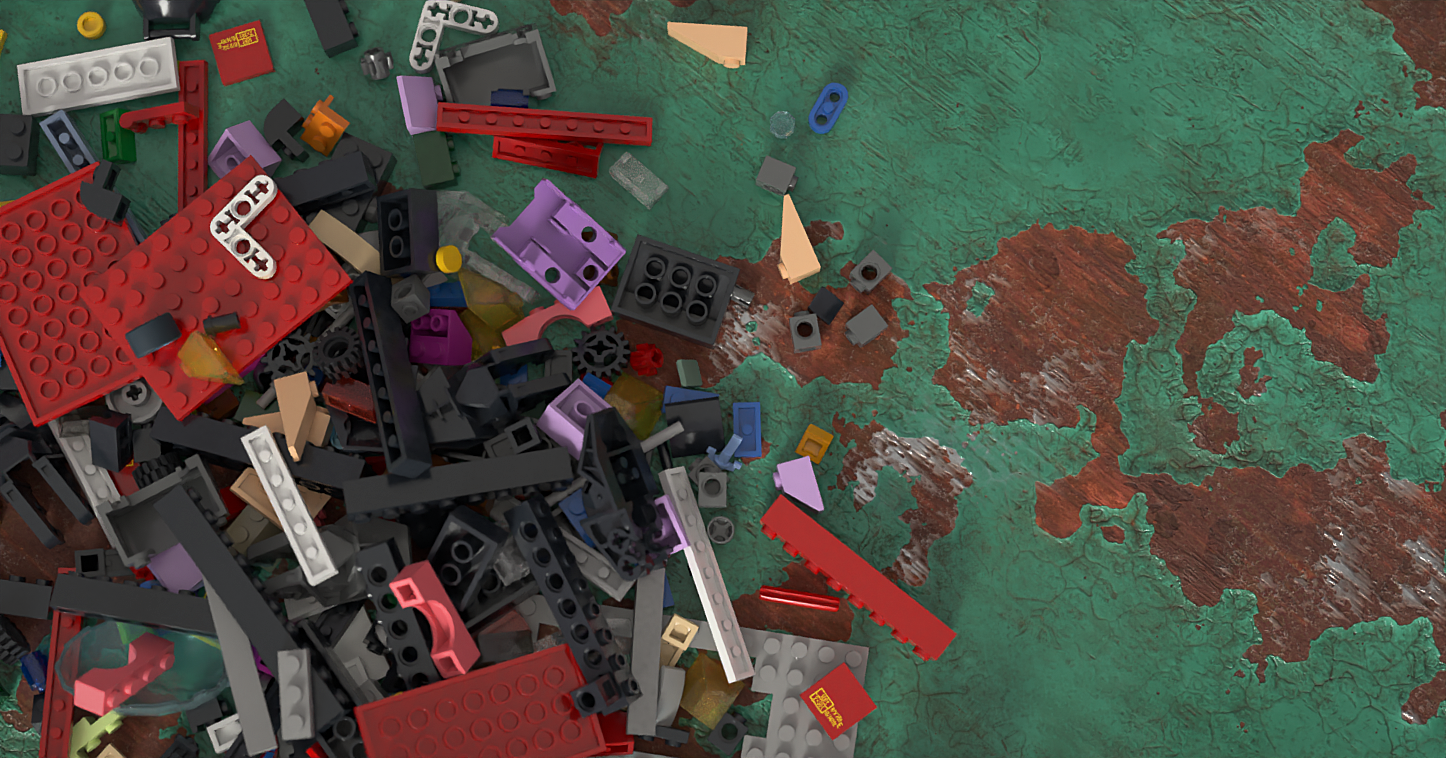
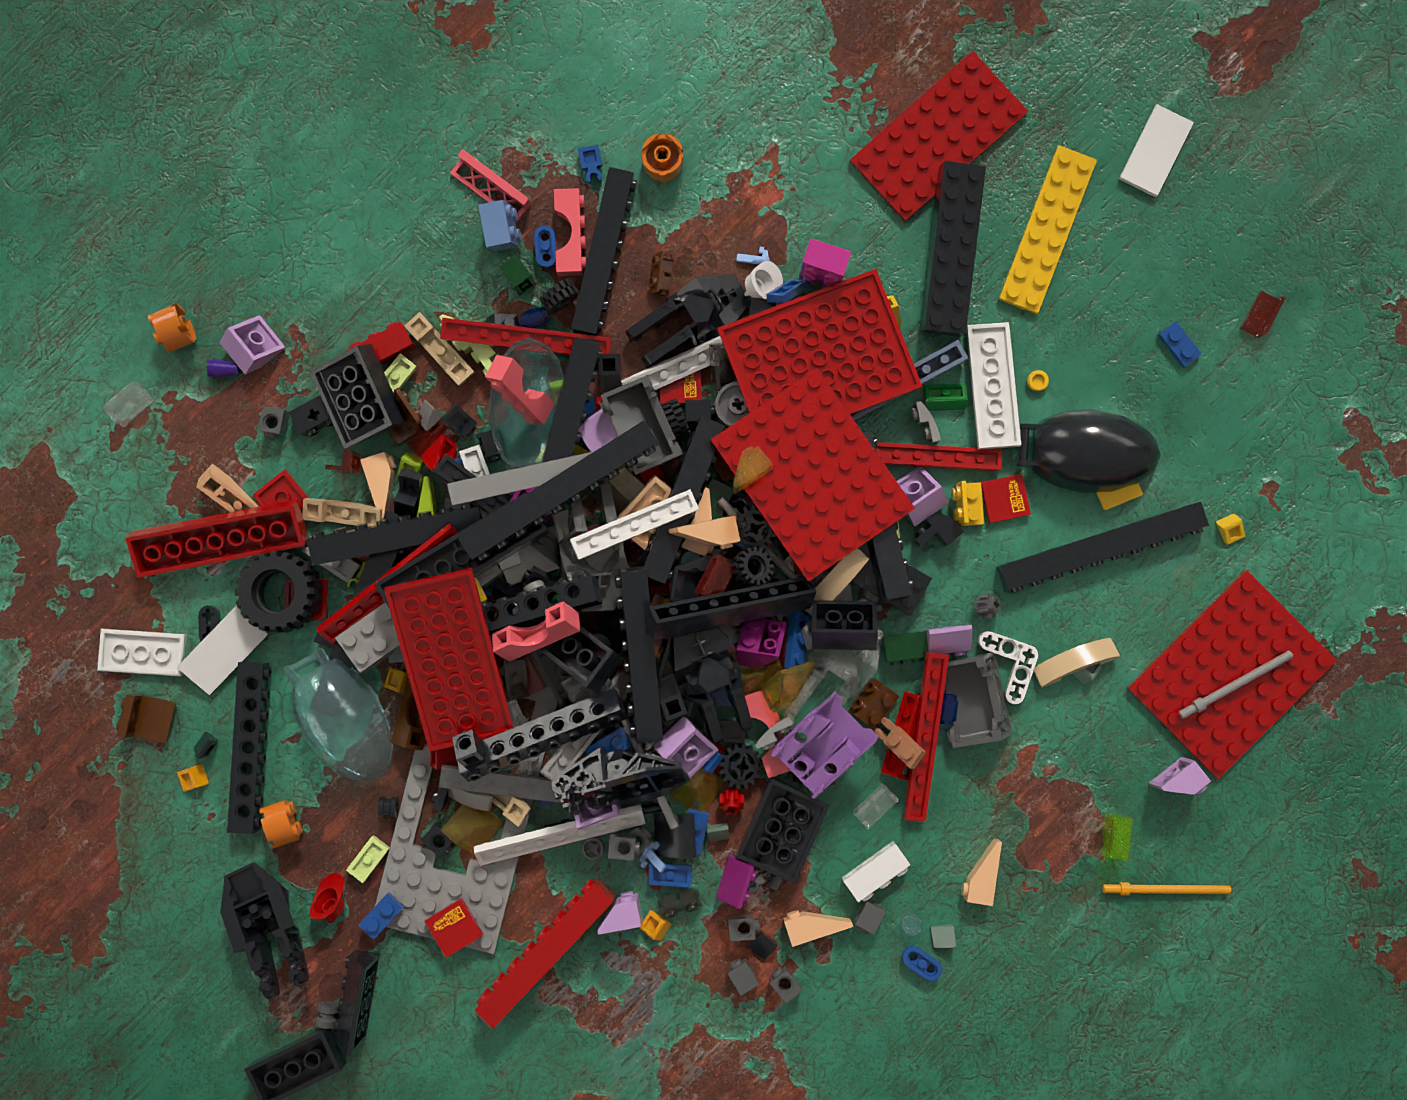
camera: 95 degrees right, 5 degrees up
black brick [80,159,131,226] -> none
black hinge [89,409,134,473] -> none
red plate [119,101,199,134] -> none
black wheel [125,312,182,358] -> none
black pin [203,311,241,337] -> none
white beam [210,175,277,279] -> none
light grey plate [278,649,314,740] -> none
orange bracket [300,95,350,157] -> none
dark grey brick [391,274,430,324] -> none
yellow tile [436,245,462,273] -> none
red axle [759,585,840,612] -> none
none -> clear smoke hinge [657,888,703,918]
none -> magenta slope [716,853,757,909]
none -> light grey slope [755,714,795,750]
none -> white brick [842,841,910,902]
none -> reddish brown bracket [849,677,900,730]
none -> nougat hinge [874,717,926,769]
none -> light grey slope [911,401,941,444]
none -> sand green slope [930,923,957,948]
none -> yellow bracket [952,481,984,526]

